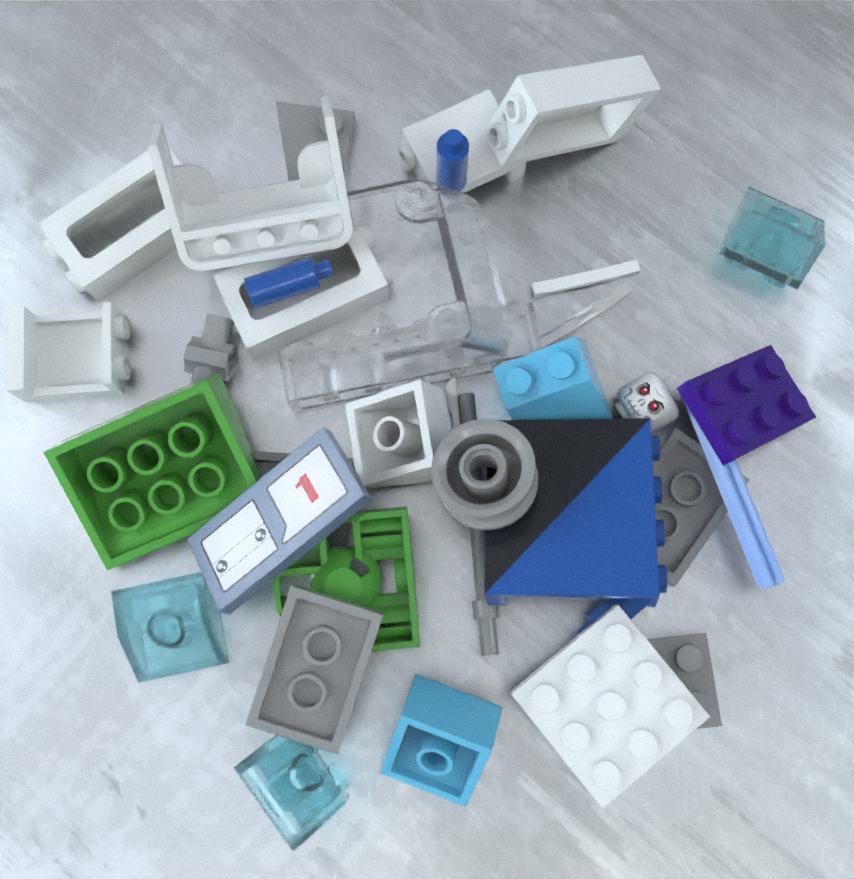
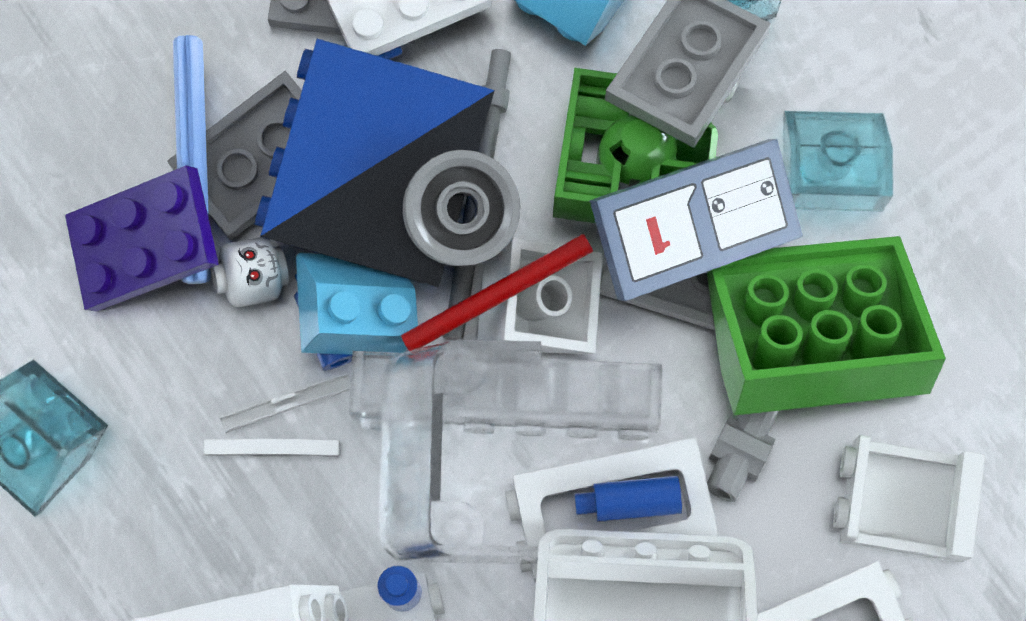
camera: 165 degrees left, 0 degrees up
none -> red bar [401,233,594,353]

